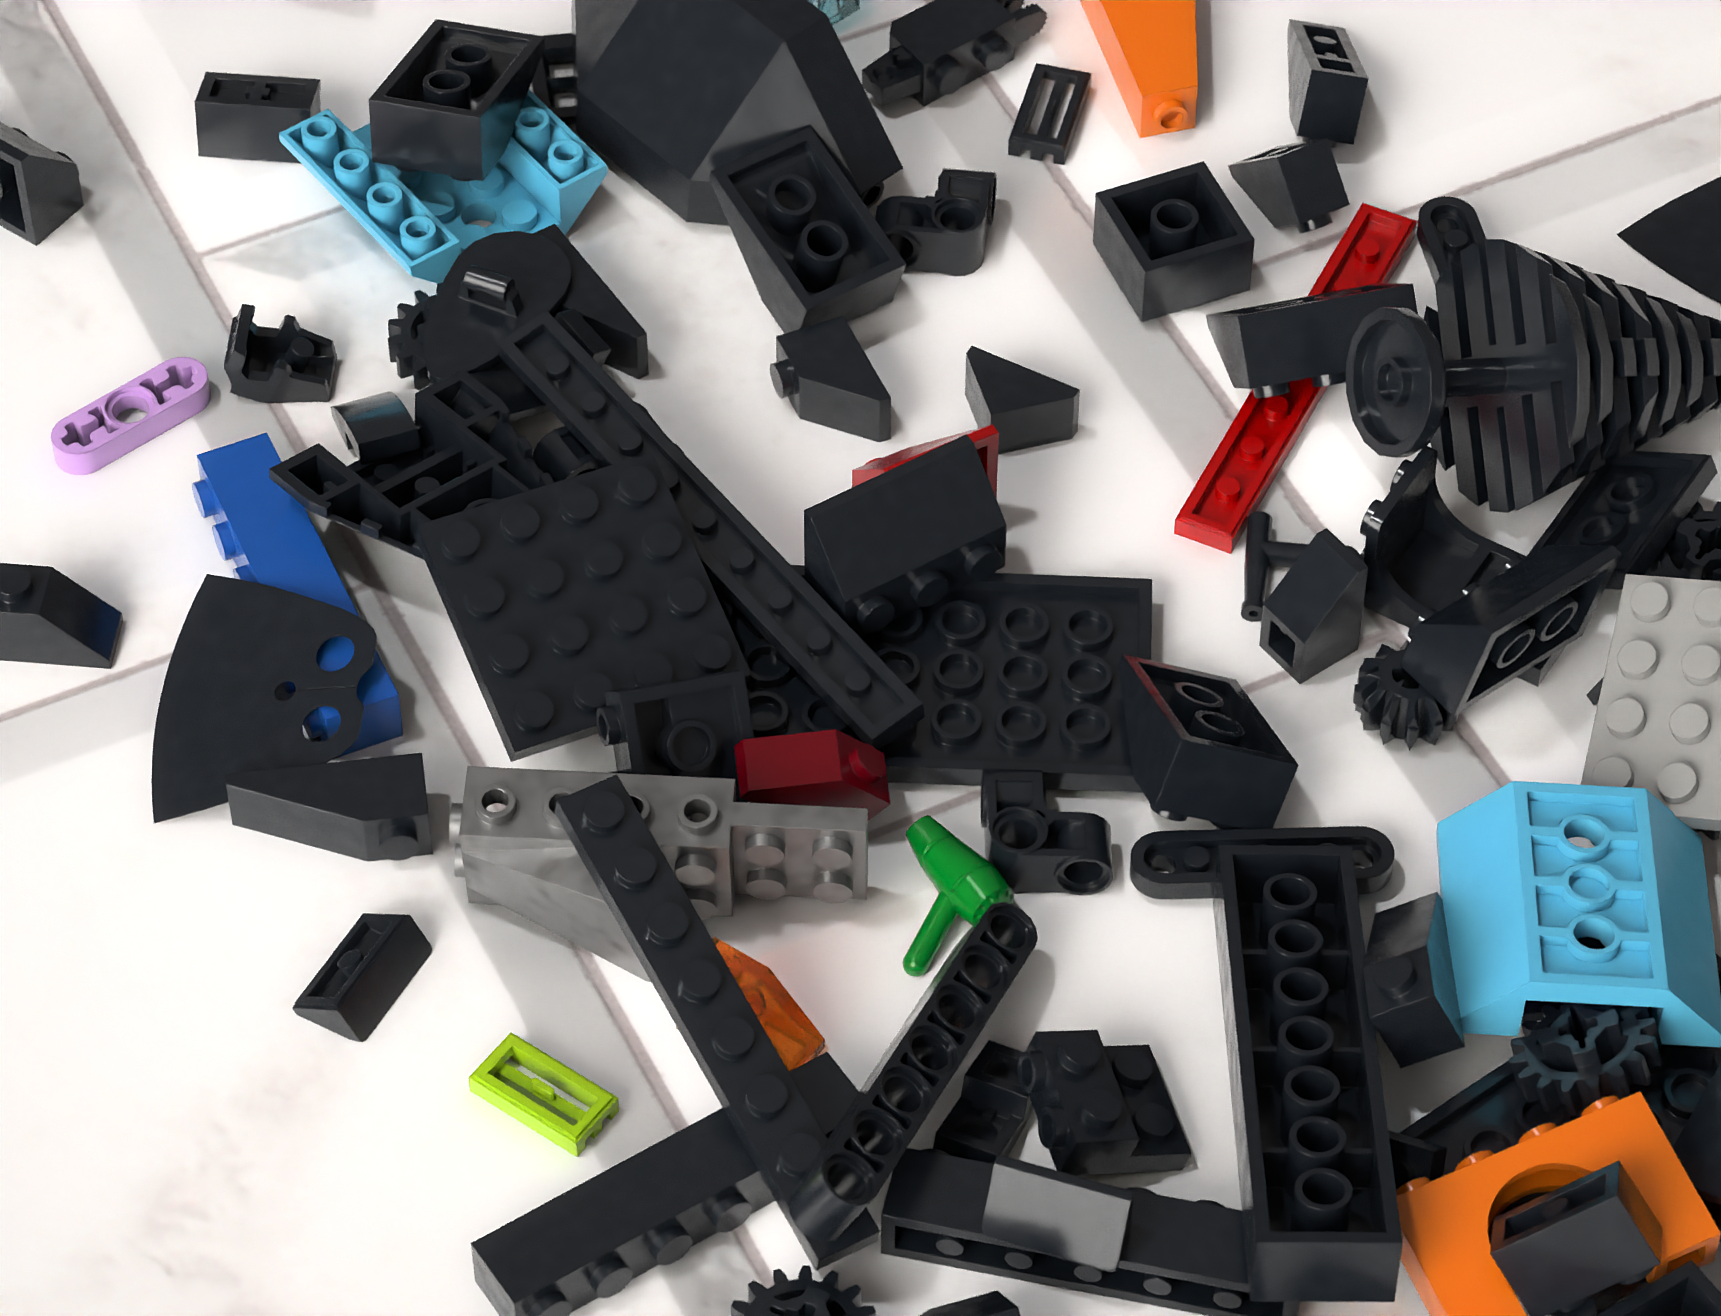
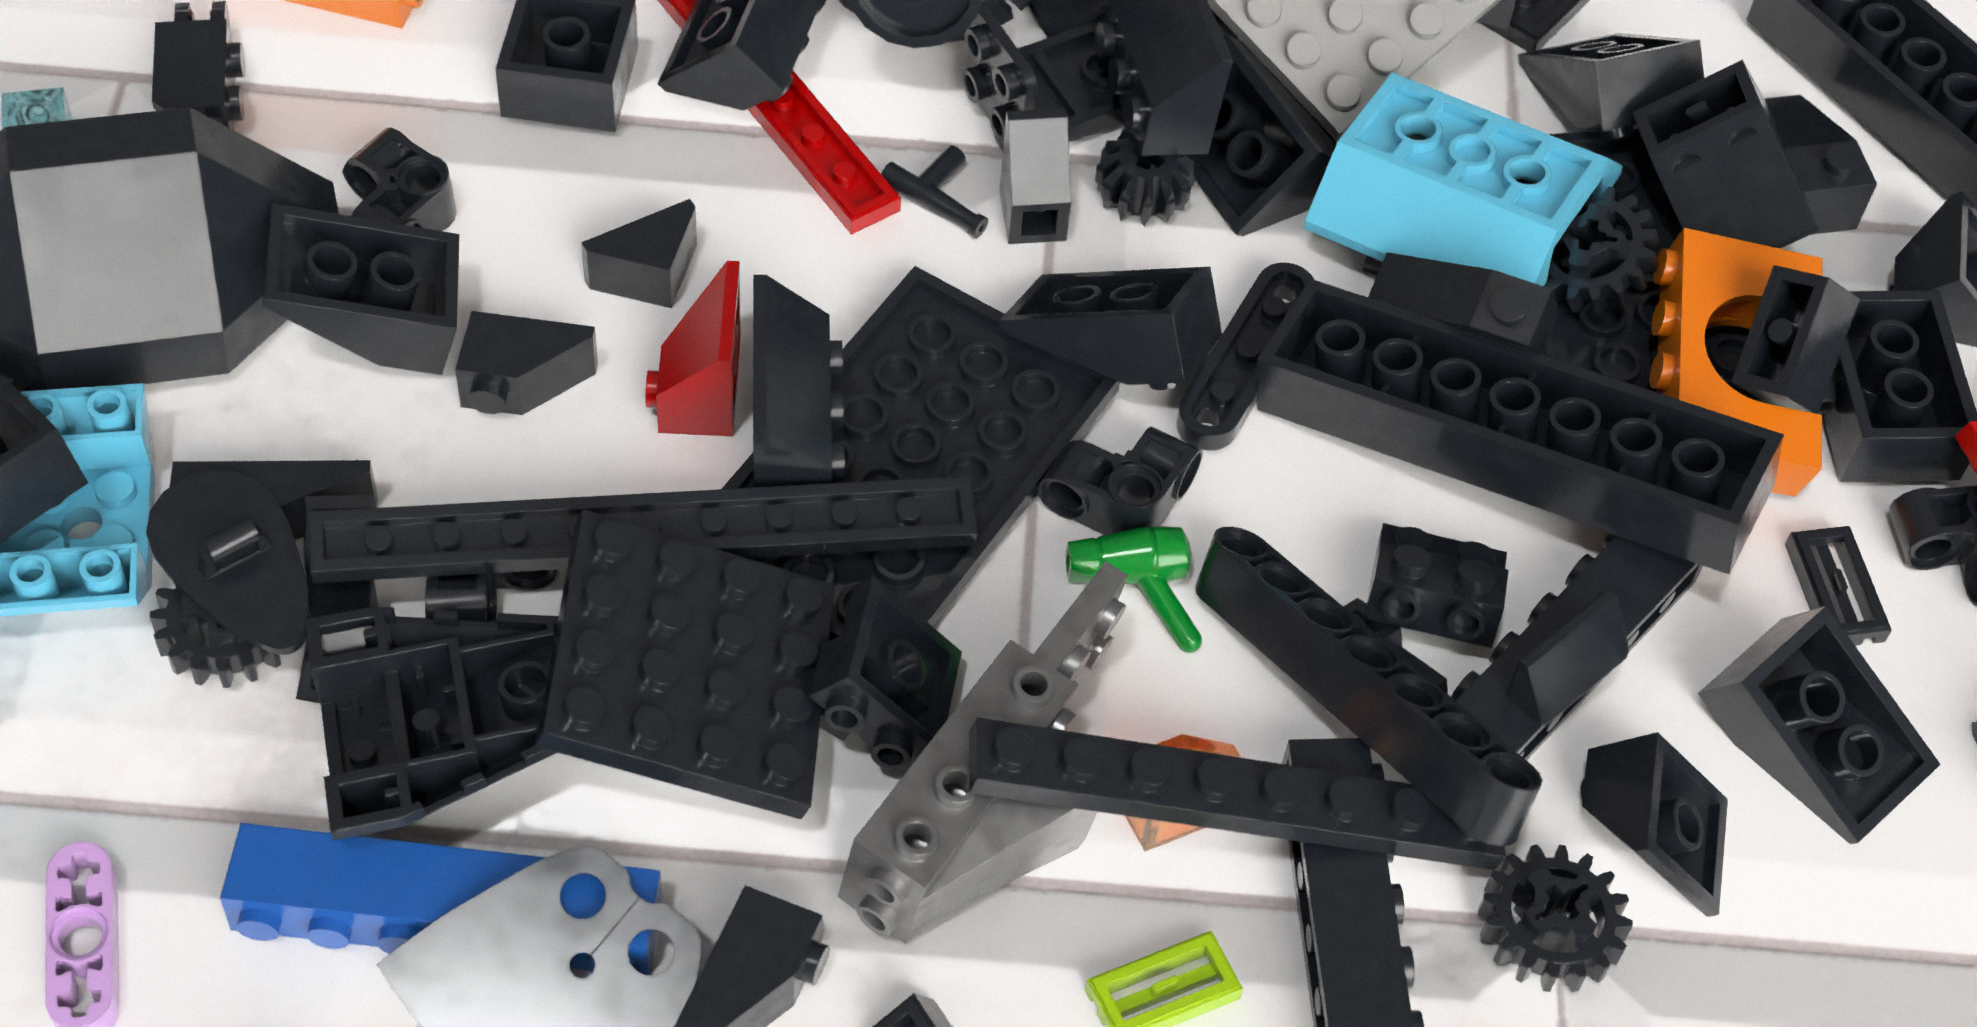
camera: 65 degrees left, 5 degrees up
black hand [224,304,337,403] -> none
black slope [331,391,420,464] -> none
dark red slope [734,729,891,821] -> none
black tile [1008,63,1092,165] -> none
none -> black slope [1189,34,1336,236]

